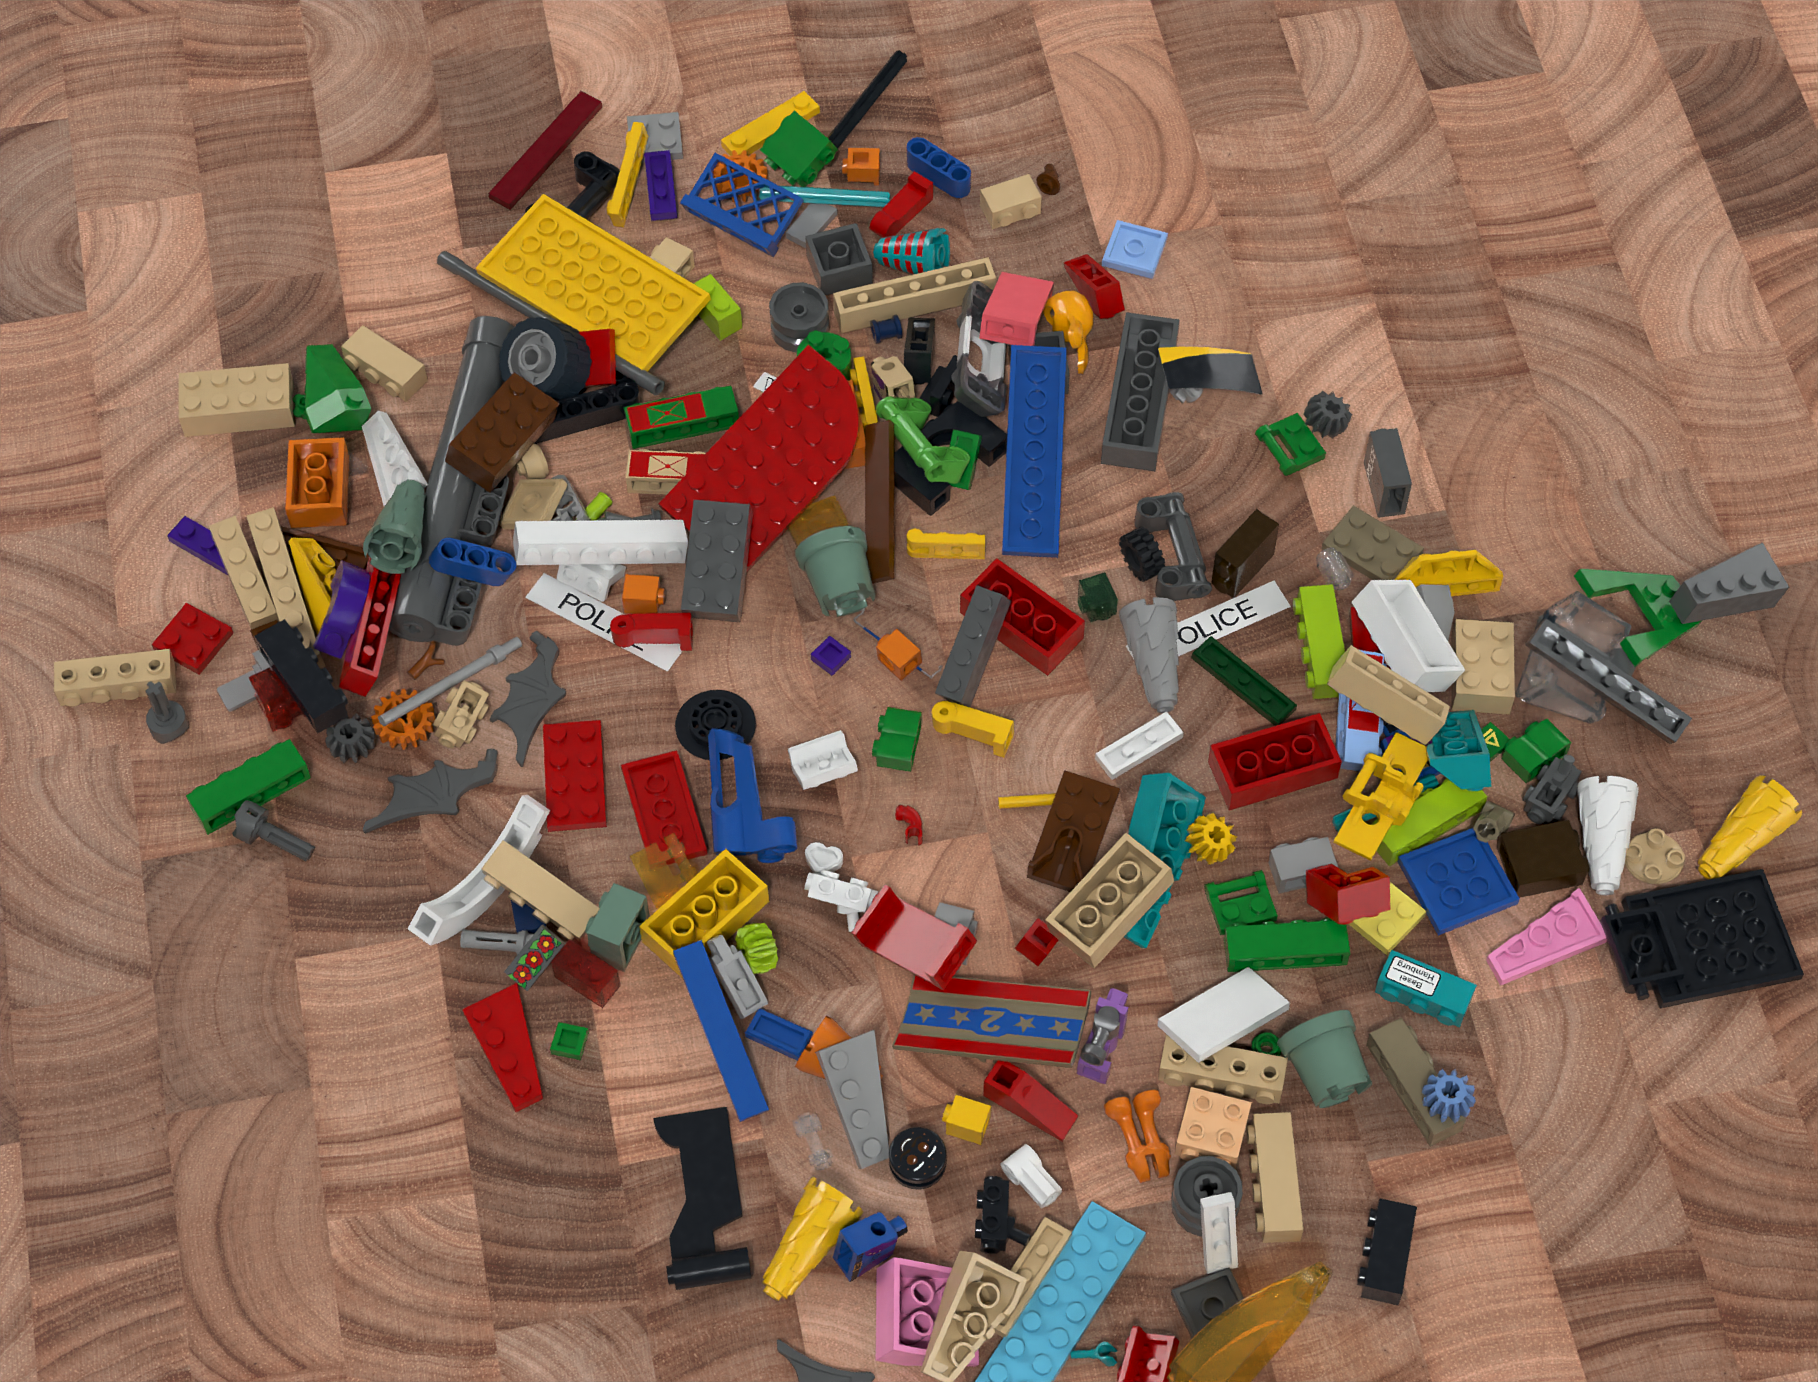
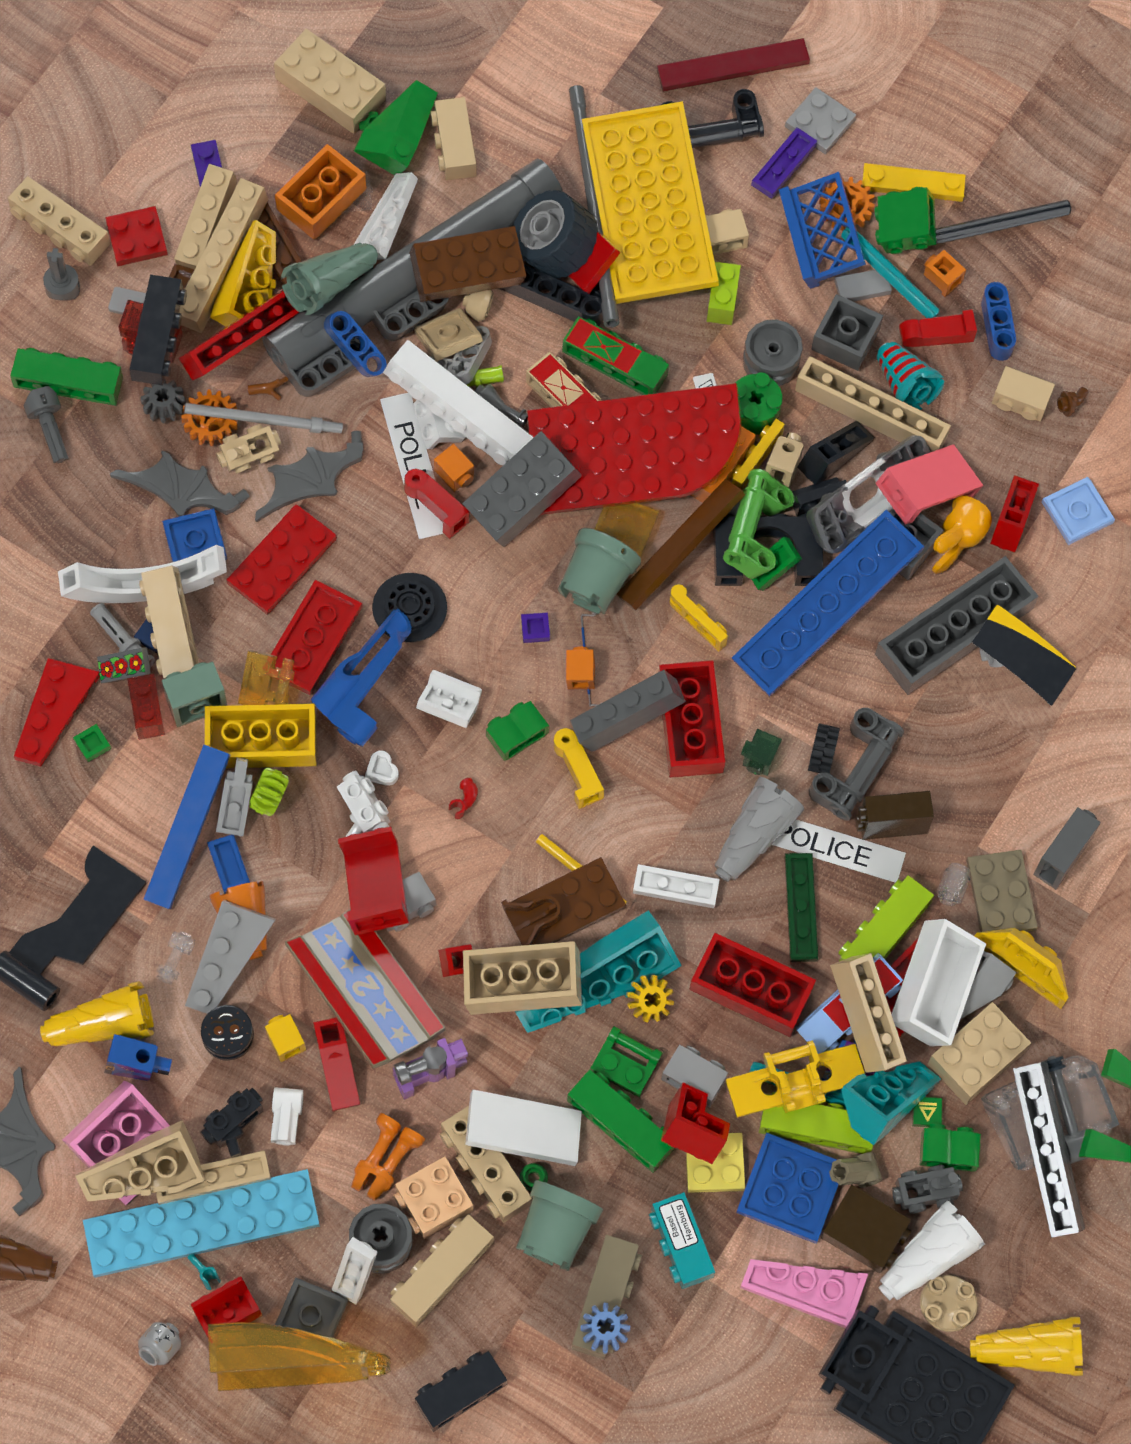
camera: 40 degrees right, 10 degrees up
dark purple arch [313,560,370,659] -> none
yellow plate [607,122,649,227] -> none
dark blue bush [870,314,903,344] -> none
green plate [1255,413,1326,476] -> none
dark grey gear [1303,391,1352,439] -> none
none -> blue tile [162,508,227,562]

